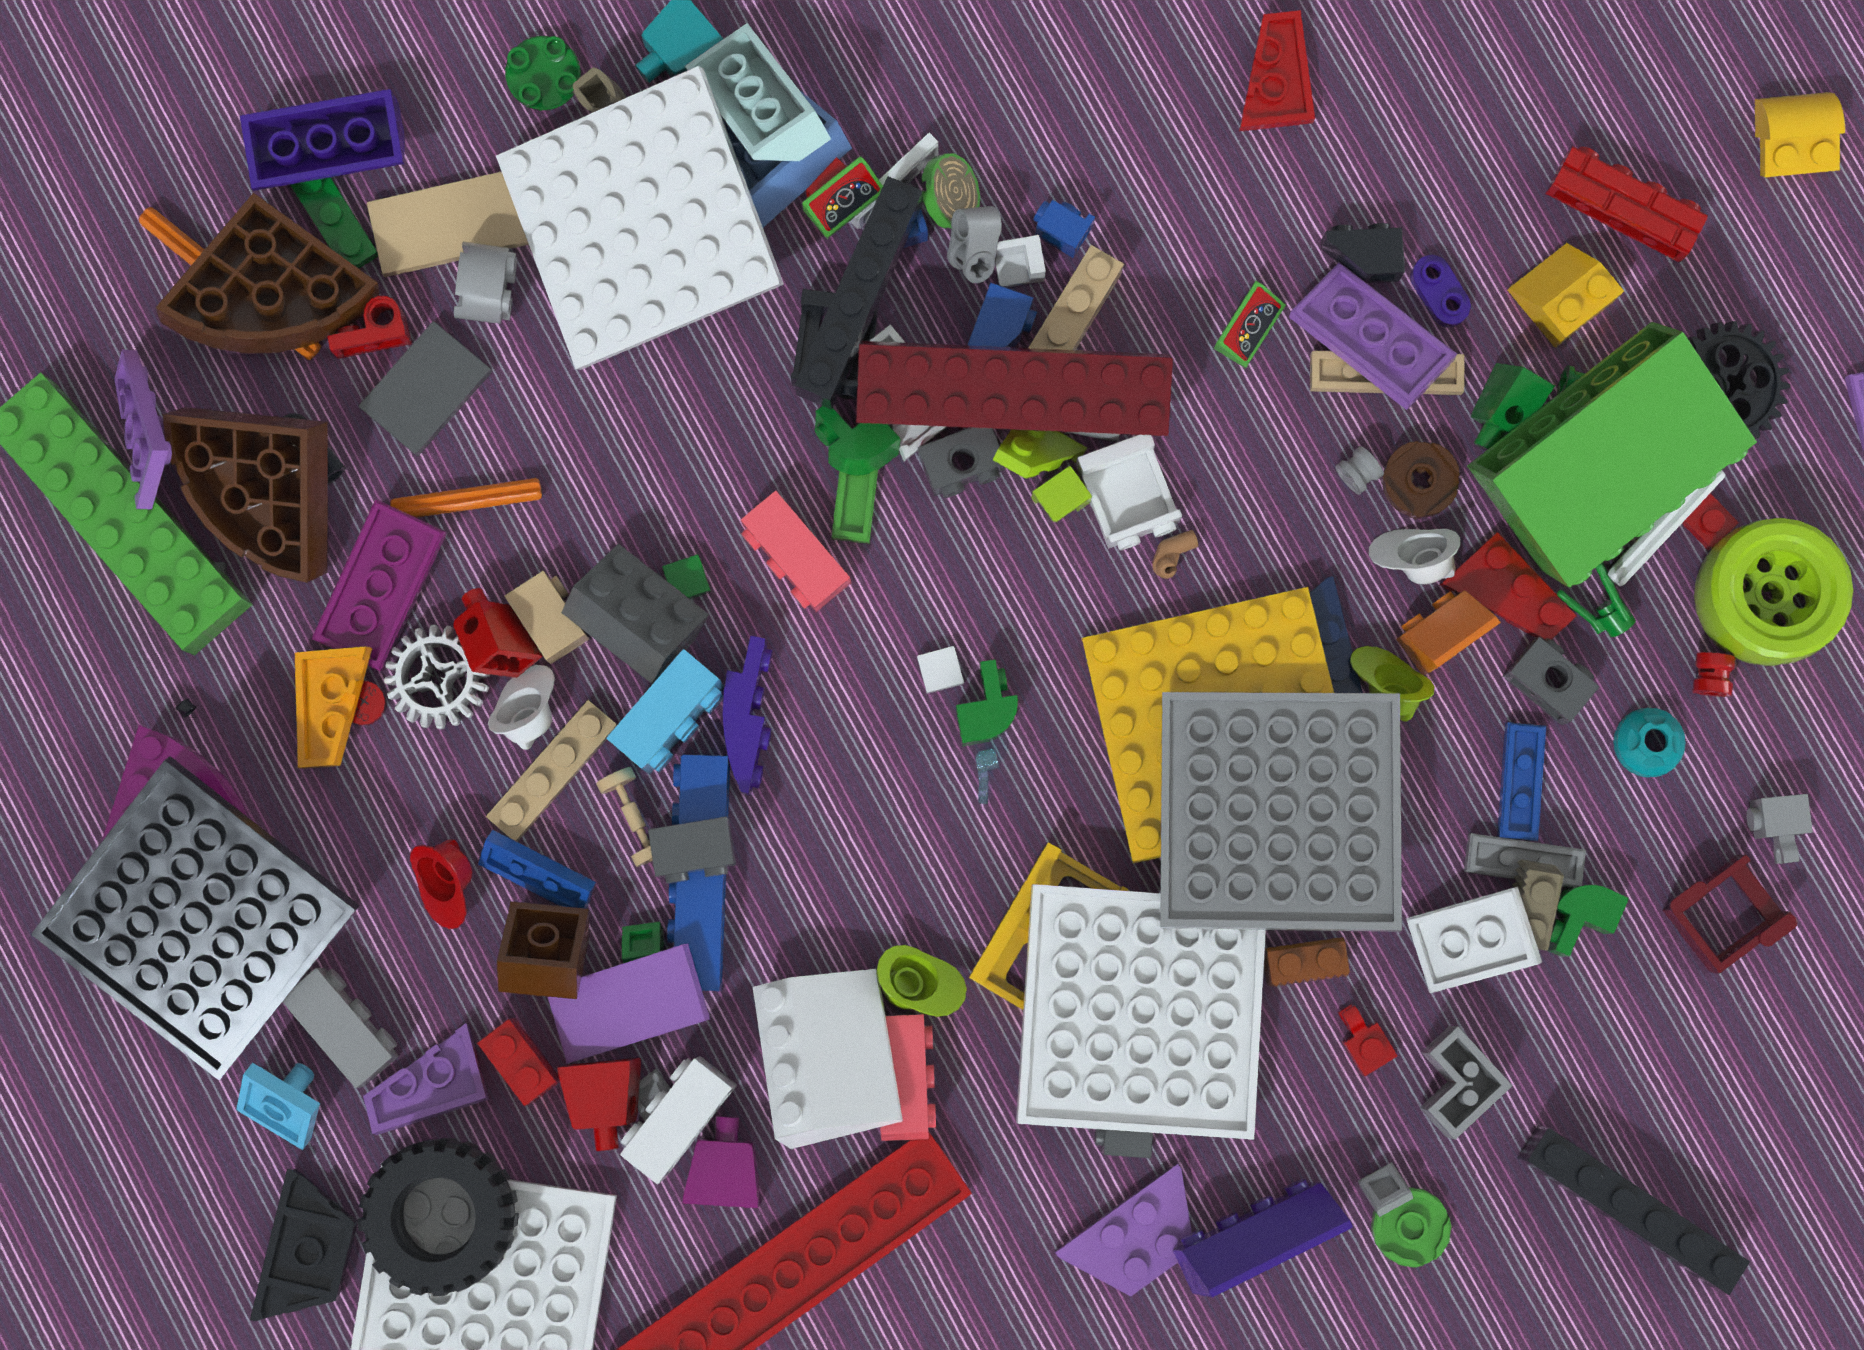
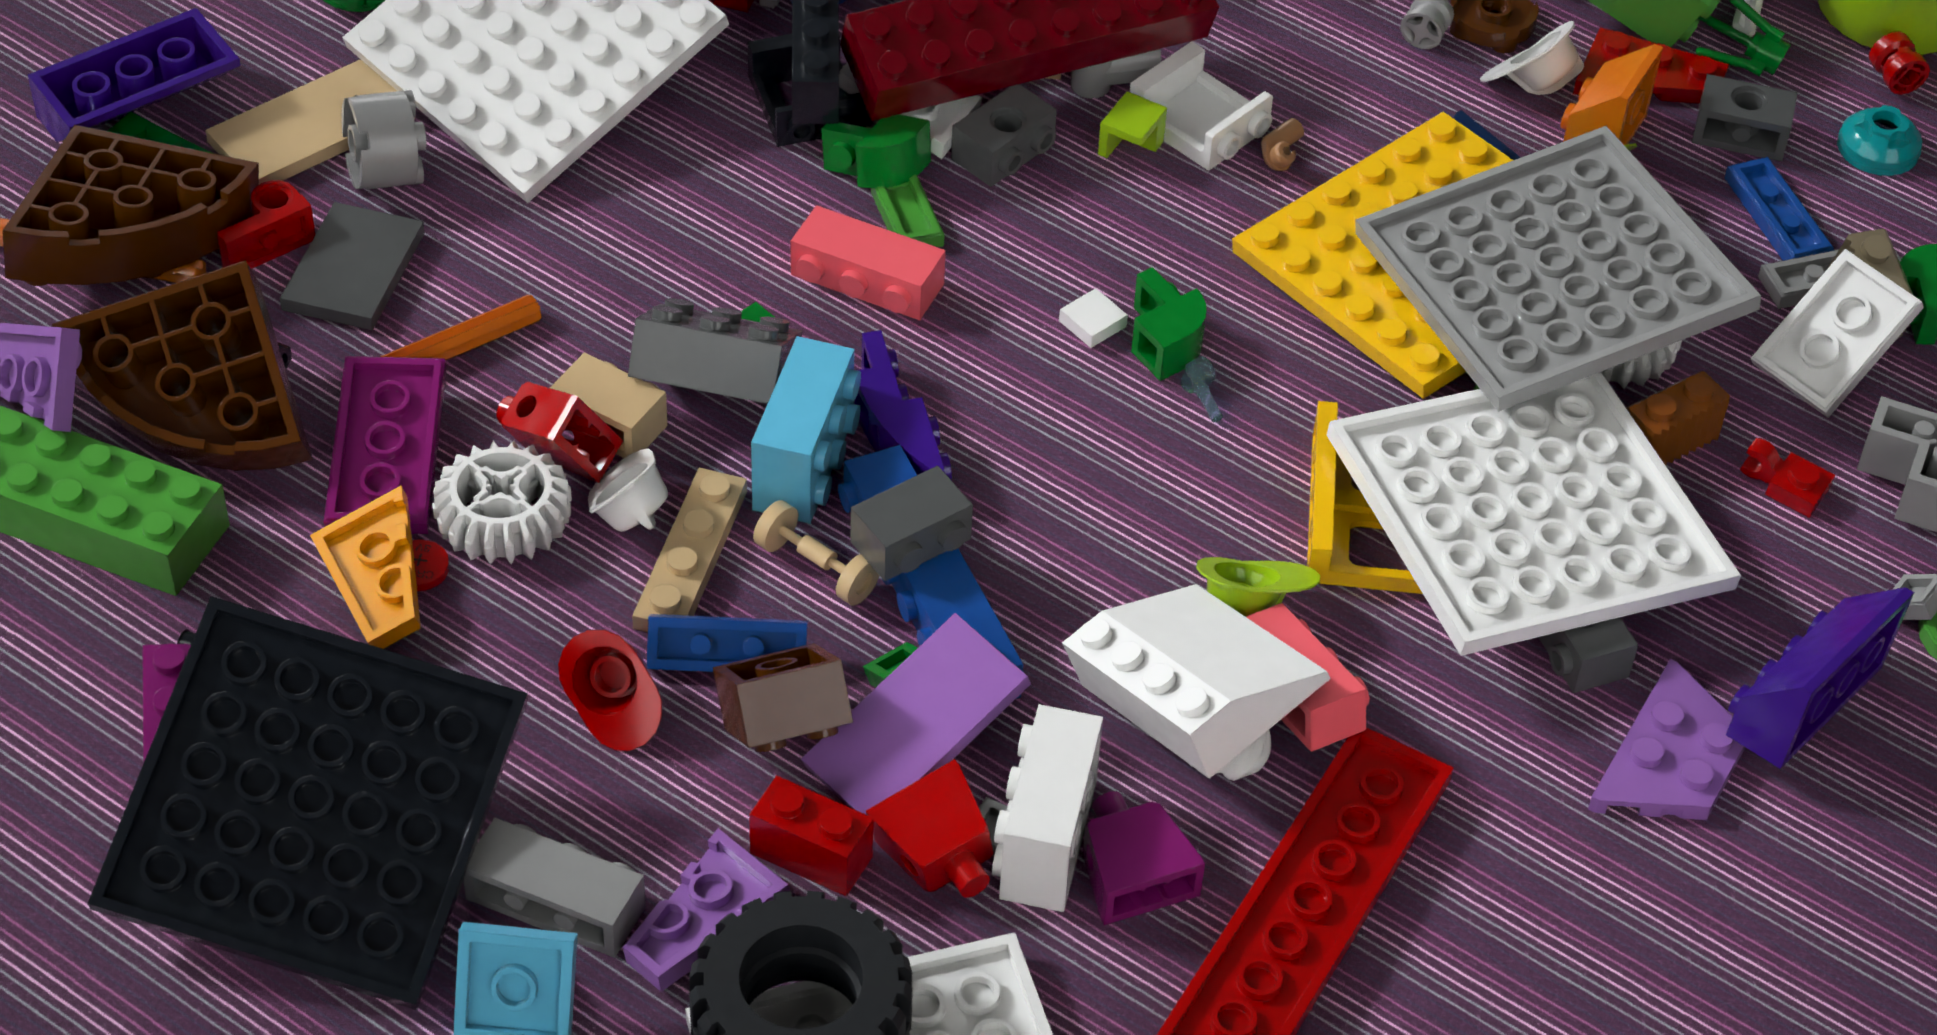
camera: 25 degrees left, 35 degrees down
lime wing [993,429,1087,479] -> none

